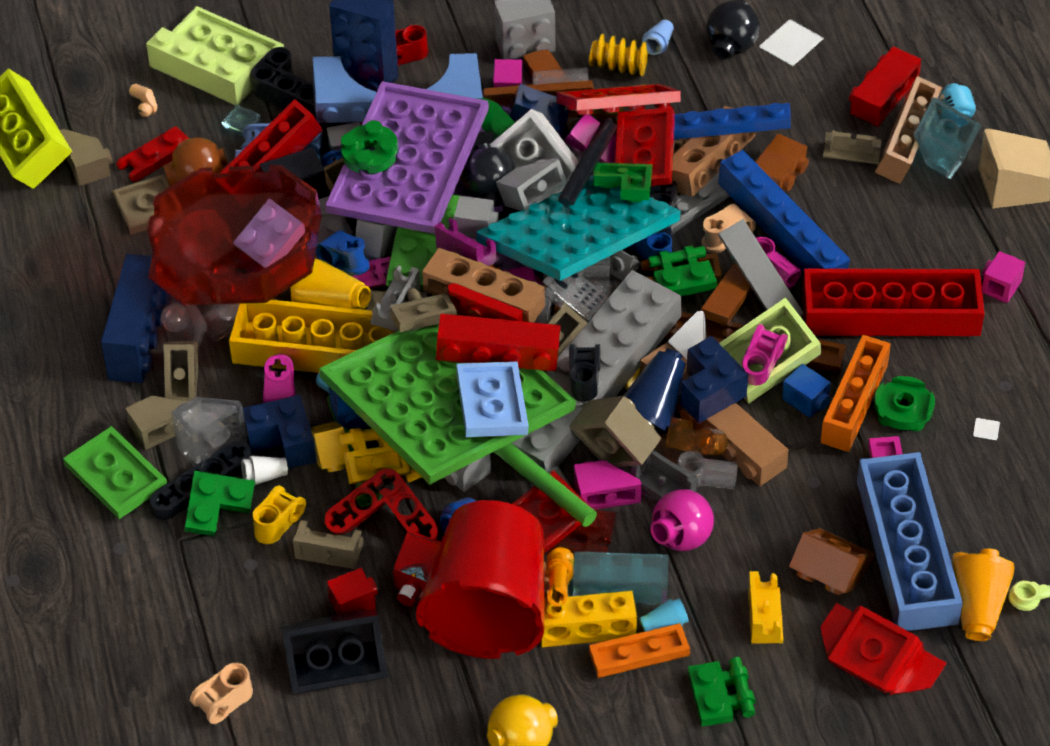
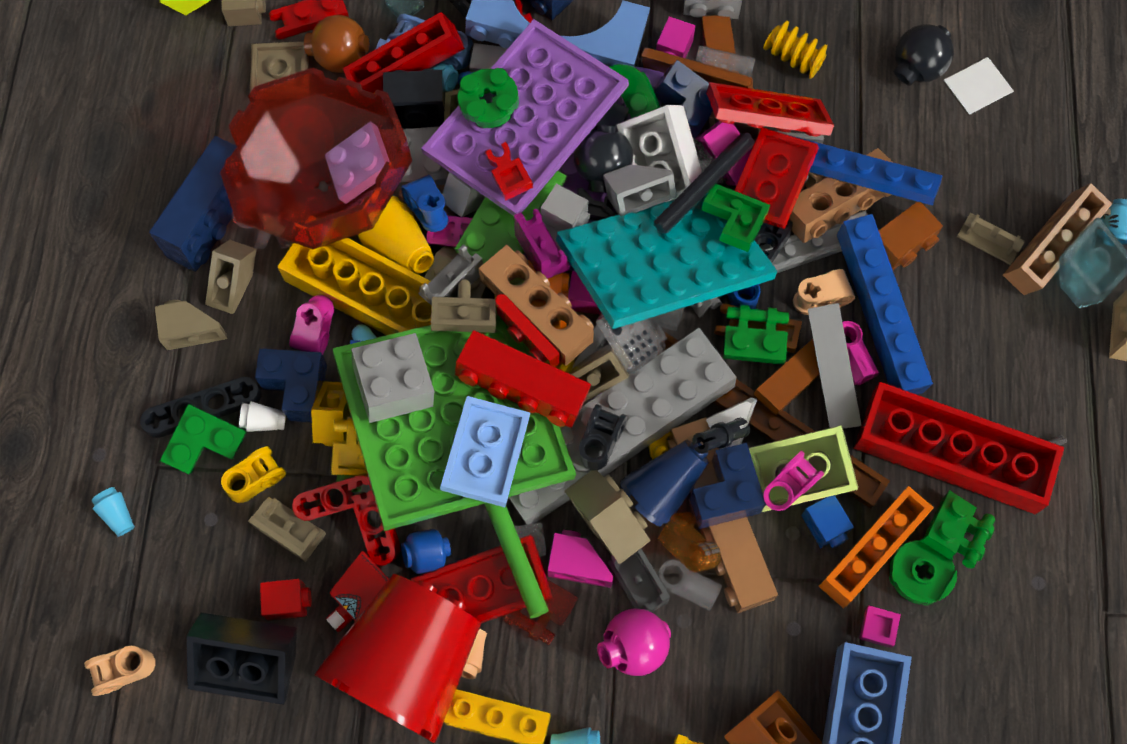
camera: 20 degrees right, 20 degrees up
bright green plate [63,426,167,519] -> none
clear slope [171,397,248,466] -> none
light orange pin [545,547,574,607] -> none
clear light blue brick [573,552,668,605] -> none
light blue cone [642,20,674,55] -> none
red brick [849,46,922,127] -> none
white sticker [973,418,1000,440] -> none
dark pink brick [982,251,1025,303] -> none
none -> medium azure cone [91,487,135,537]
none -> light grey brick [351,333,434,423]
none -> red plate [485,142,533,201]
none -> black pin [692,417,750,454]
none -> green plate [922,490,995,569]

